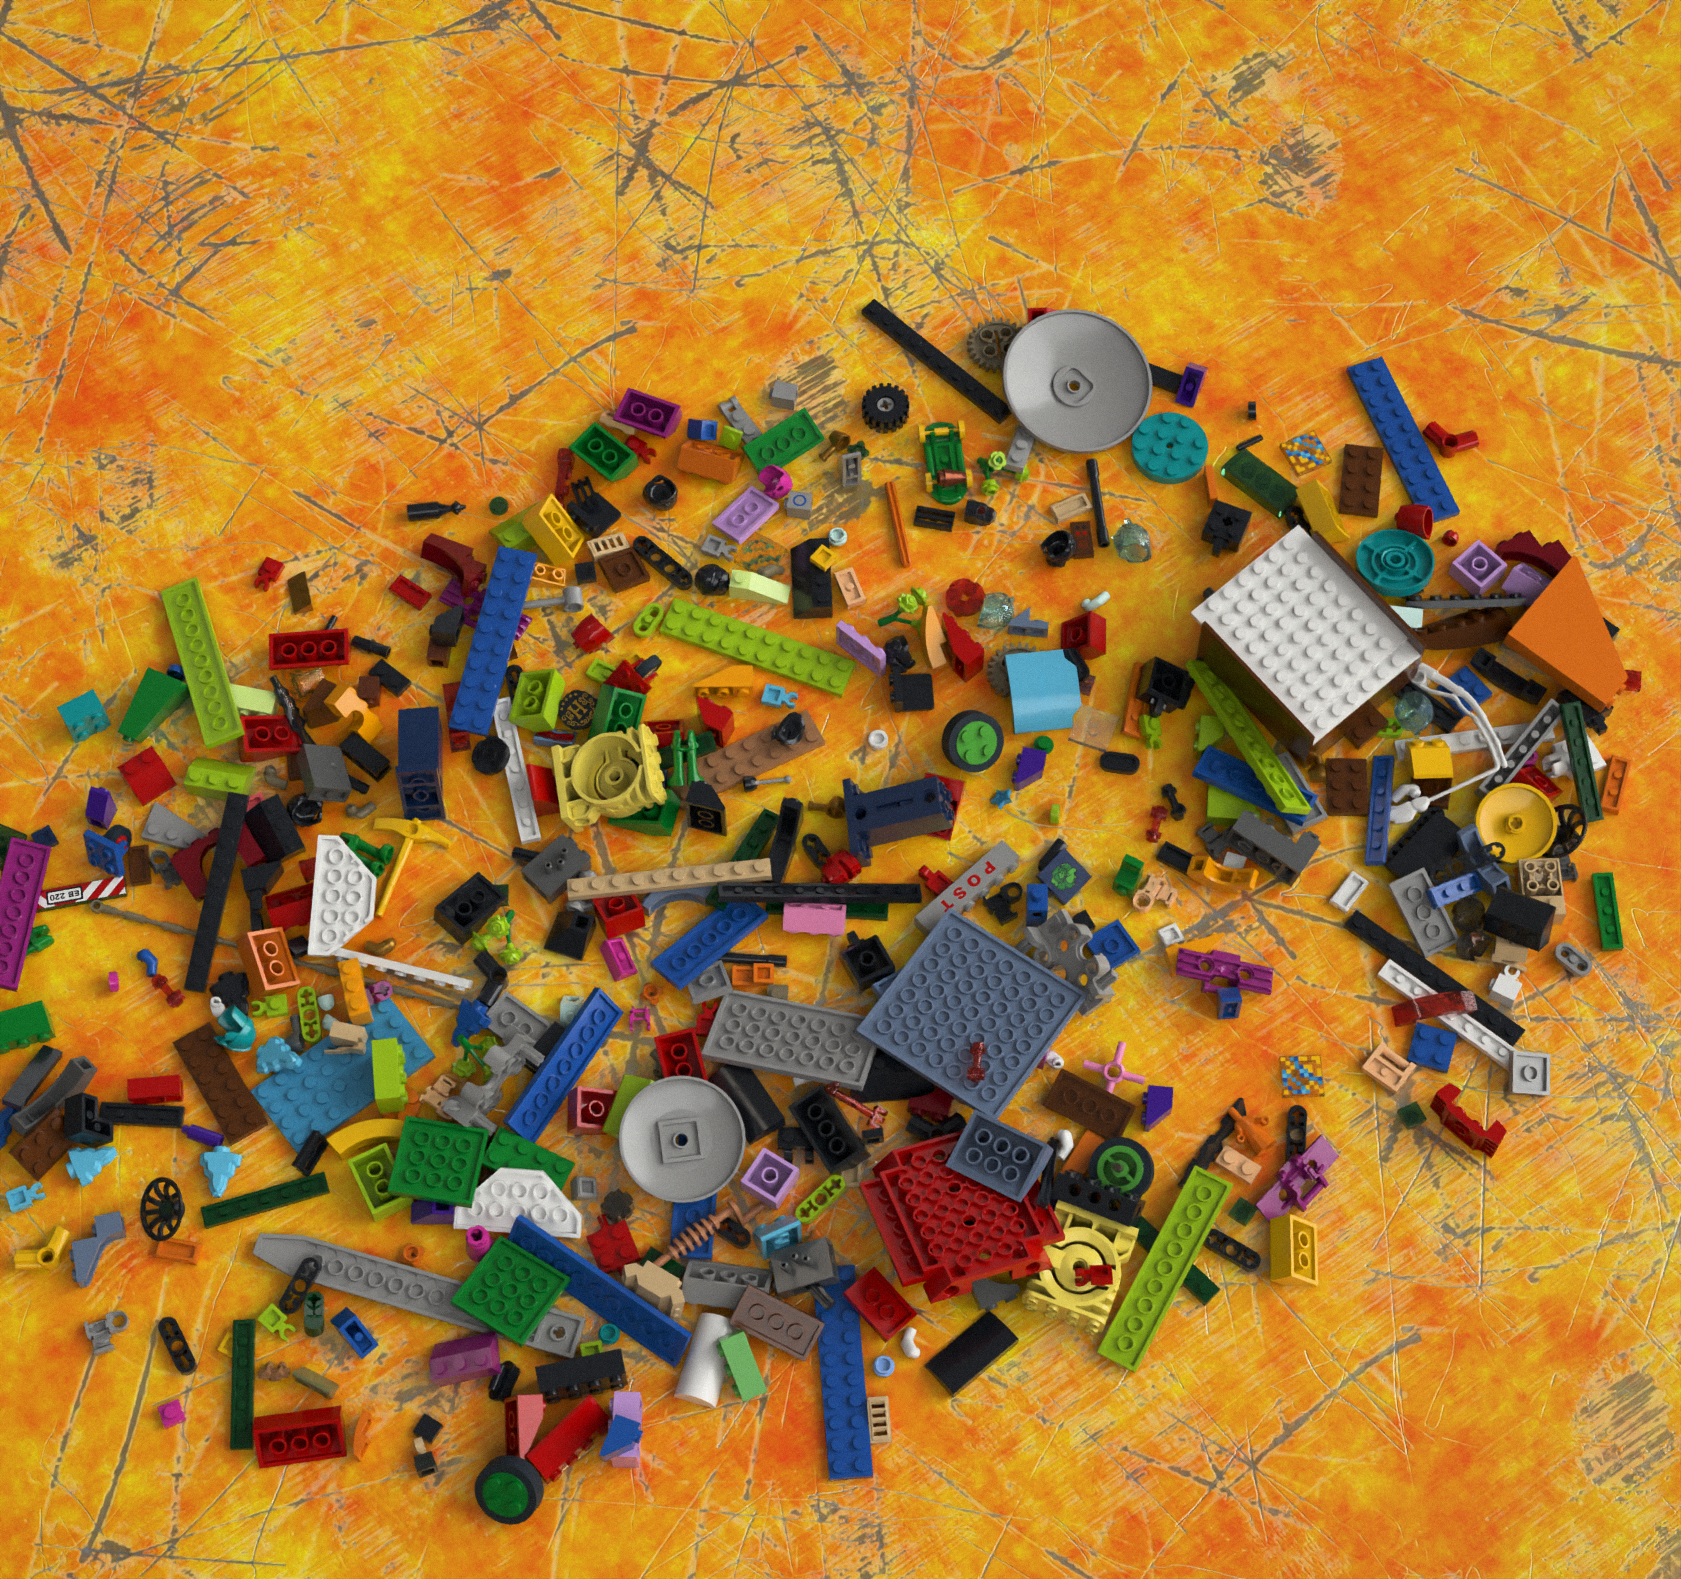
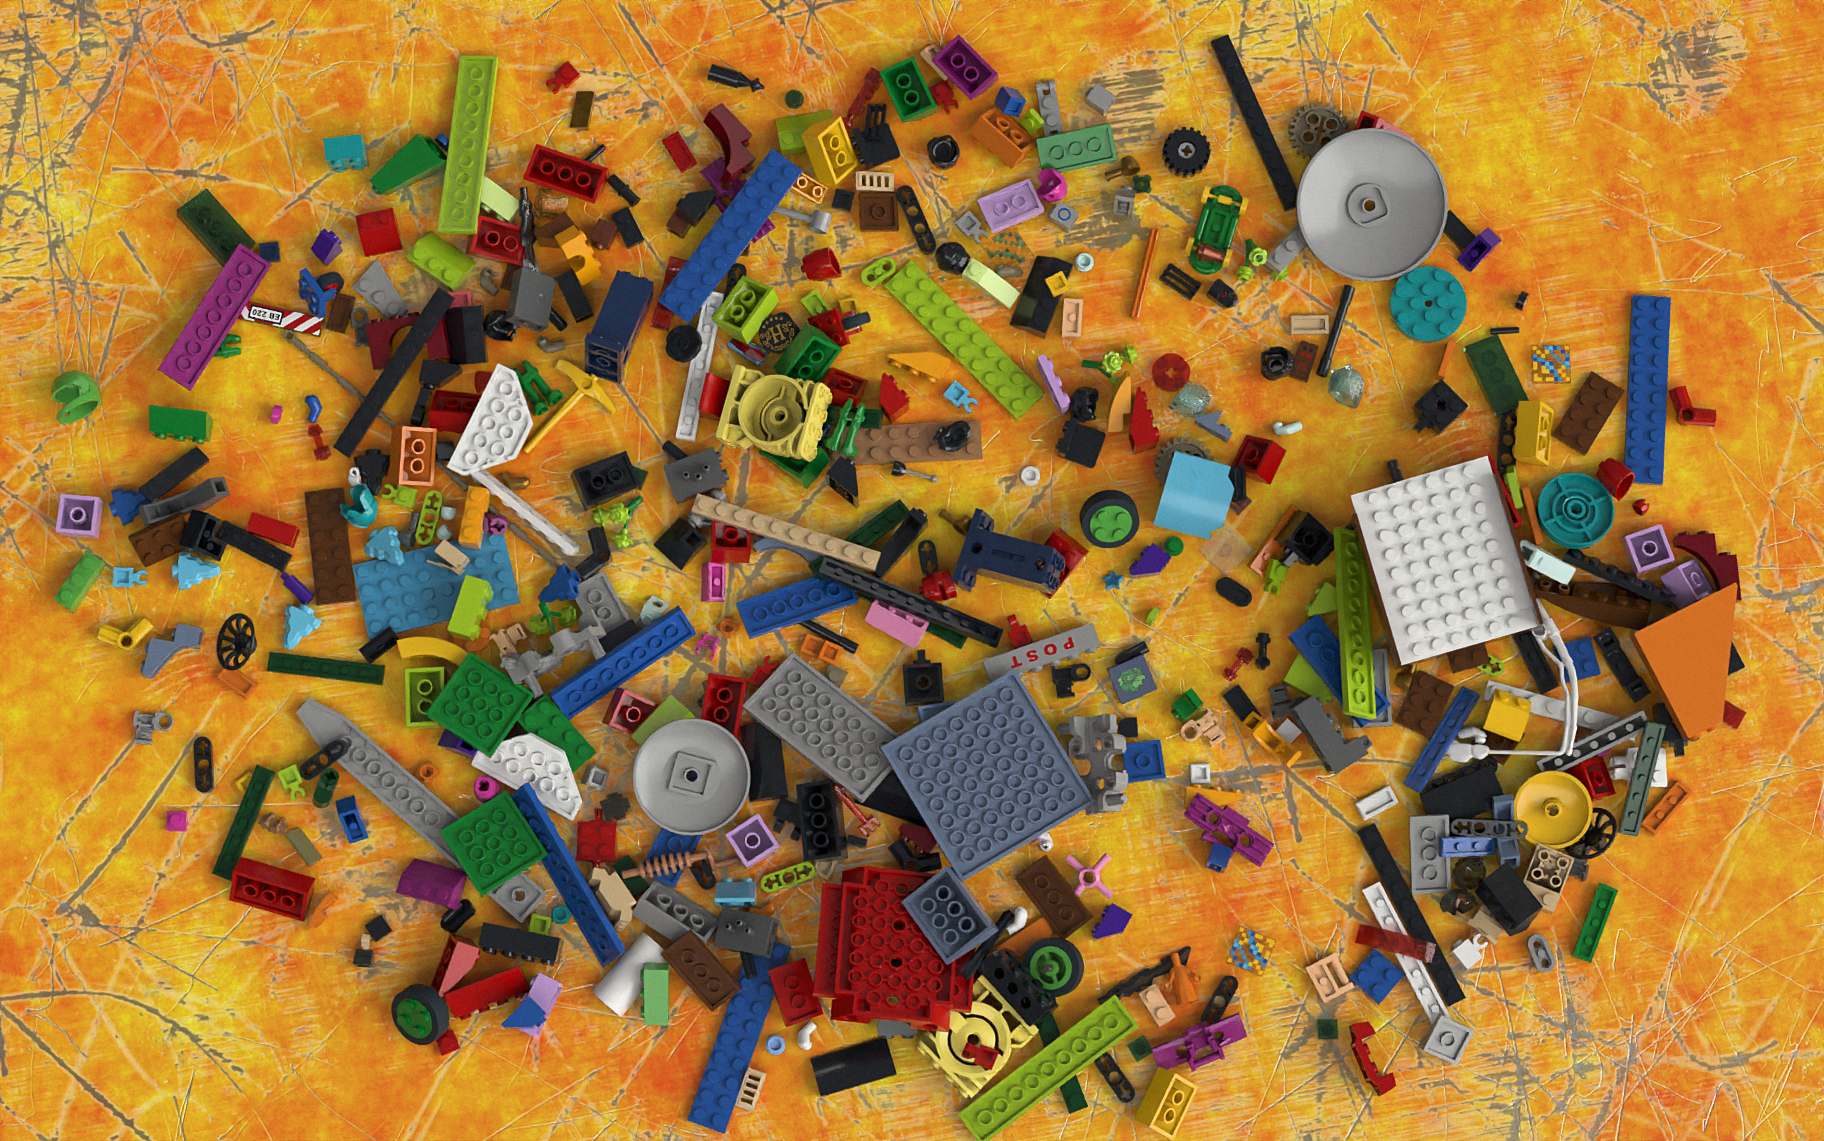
camera: 25 degrees right, 15 degrees up
light grey plate [687,960,733,1005] -> none
clear red bar [967,1042,986,1082] -> none
blue torso [1026,884,1048,927] -> none
clear light blue helmet [1394,691,1434,739] -> none
none -> red plate [436,1030,461,1056]

